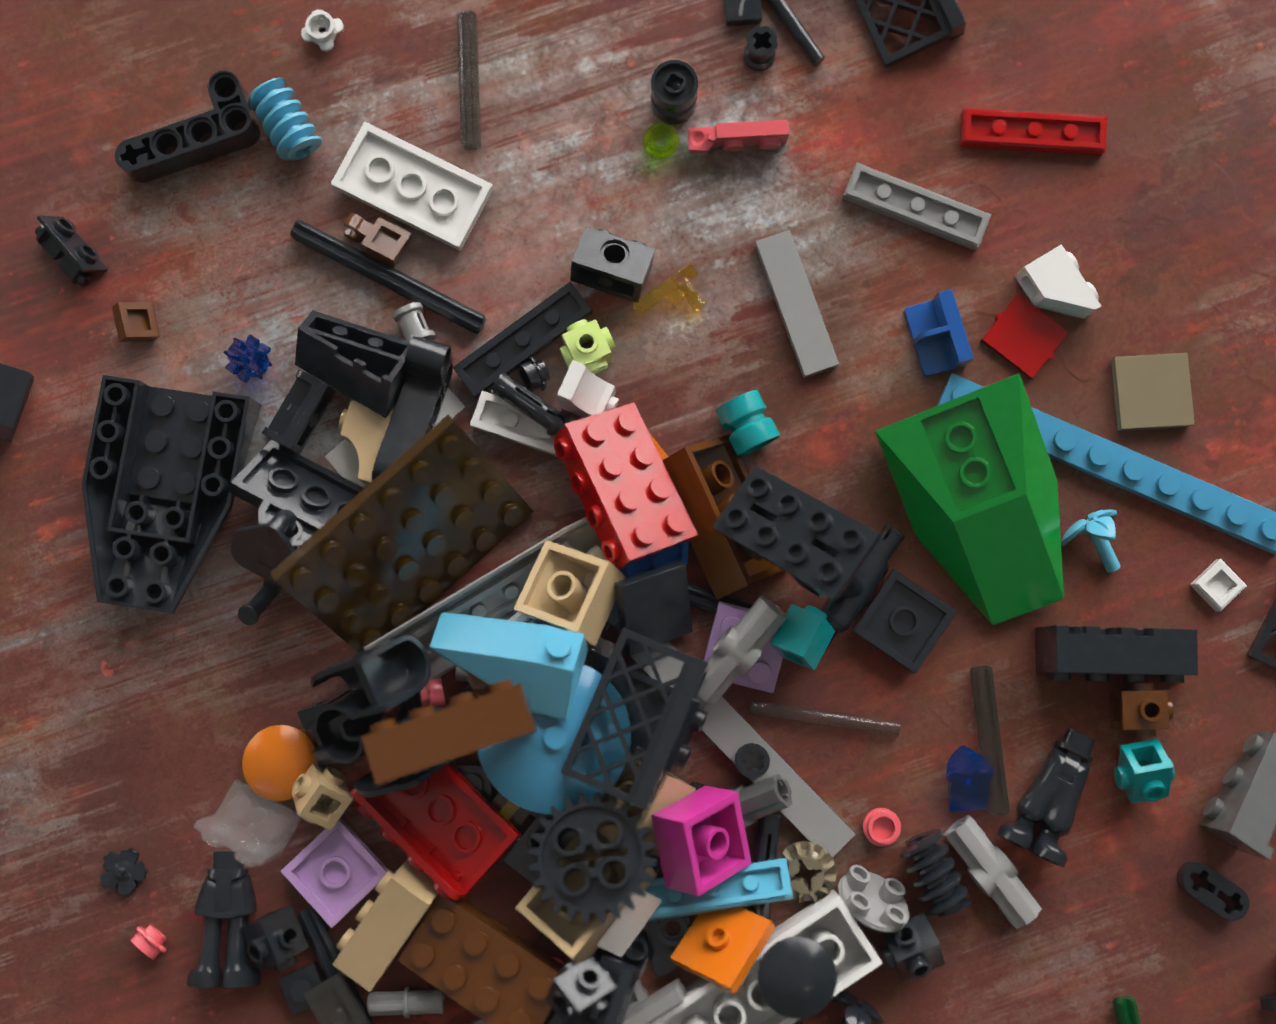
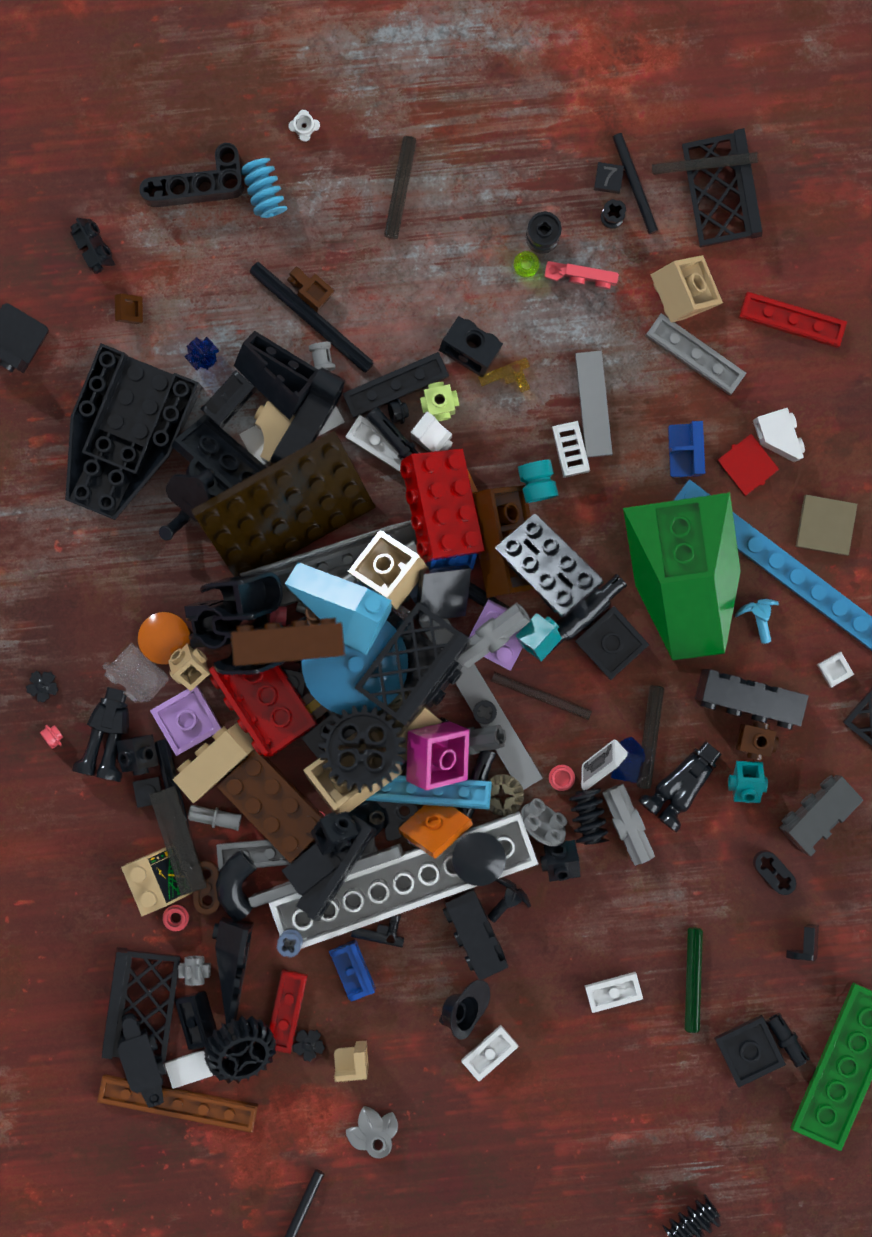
camera: 10 degrees right, 5 degrees up
white plate [331,121,494,251] -> none
white sticker [597,891,661,957] -> none
none -> white slope [552,421,590,478]
none -> slope [581,739,628,790]
none -> tan slope [651,255,723,323]

